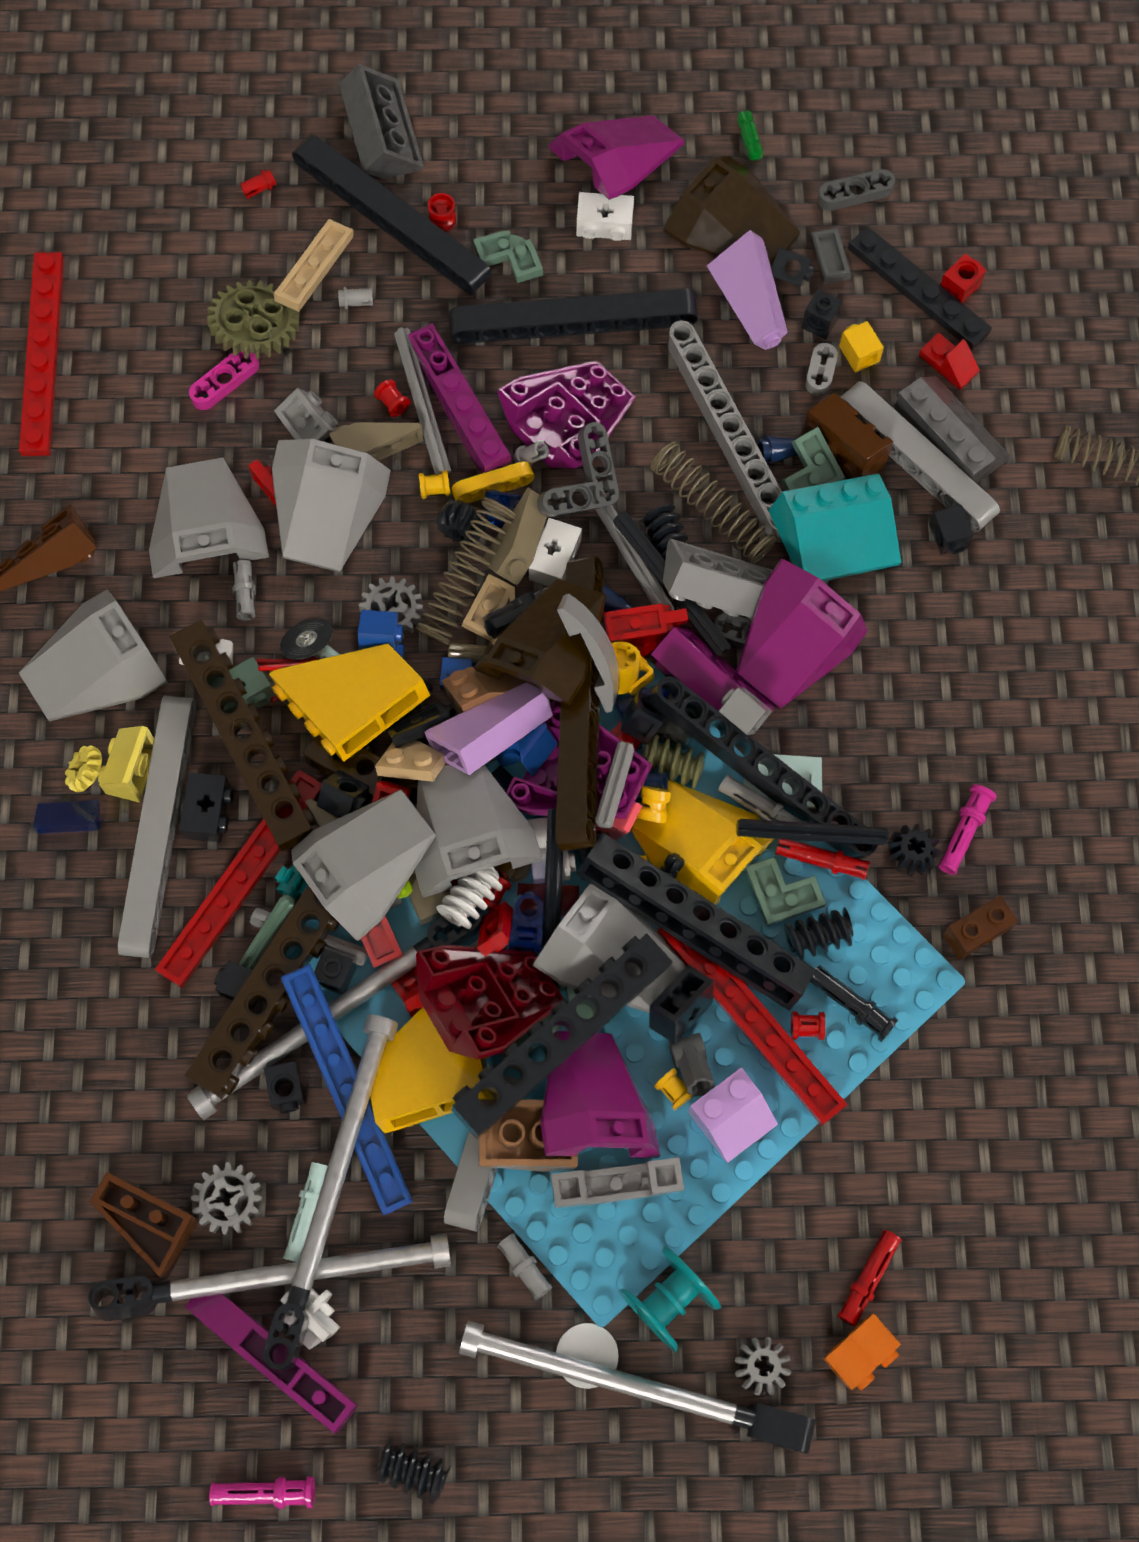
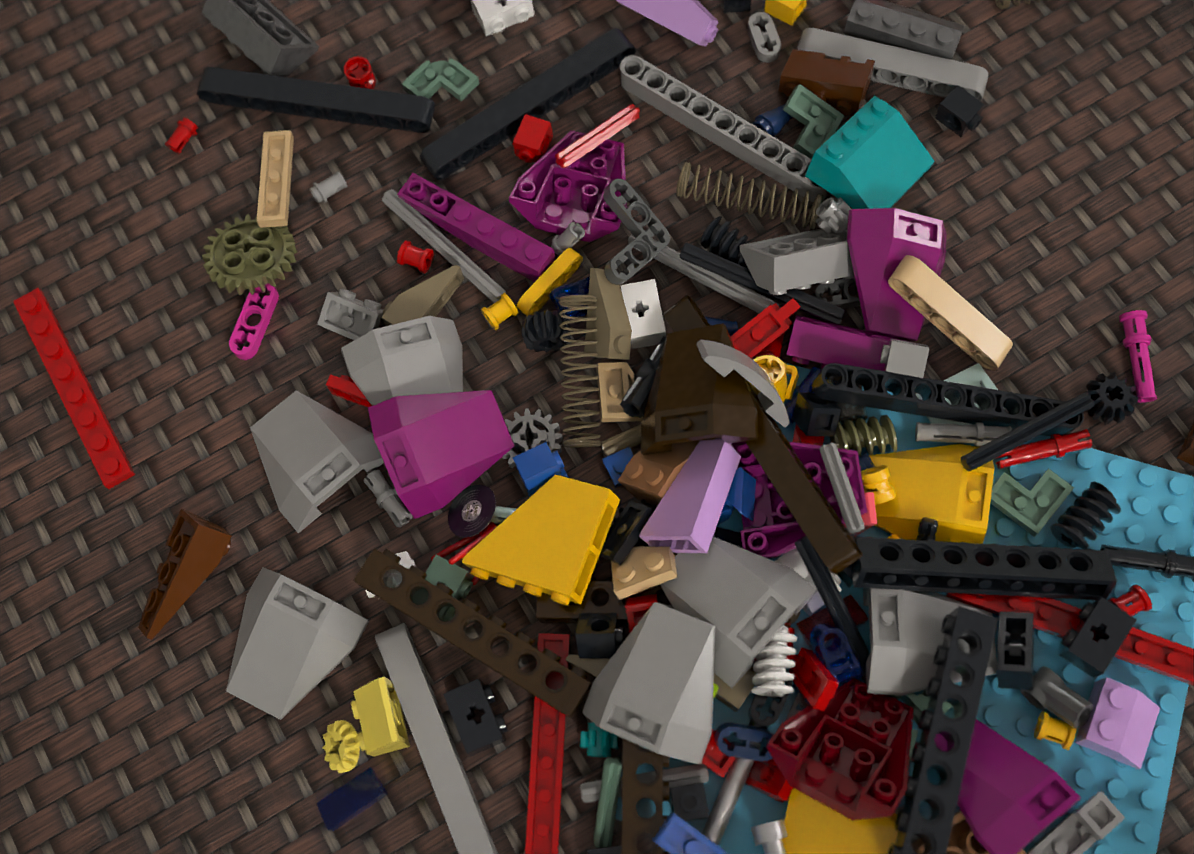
camera: 20 degrees left, 0 degrees up
none -> magenta wedge [368,390,515,519]
none -> red brick [513,114,553,163]
none -> axle [555,104,640,168]
none -> dark blue beam [714,723,773,761]
none -> light grey gear [815,198,851,234]
none -> tan beam [888,255,1013,371]
none -> black brick [1060,597,1137,678]

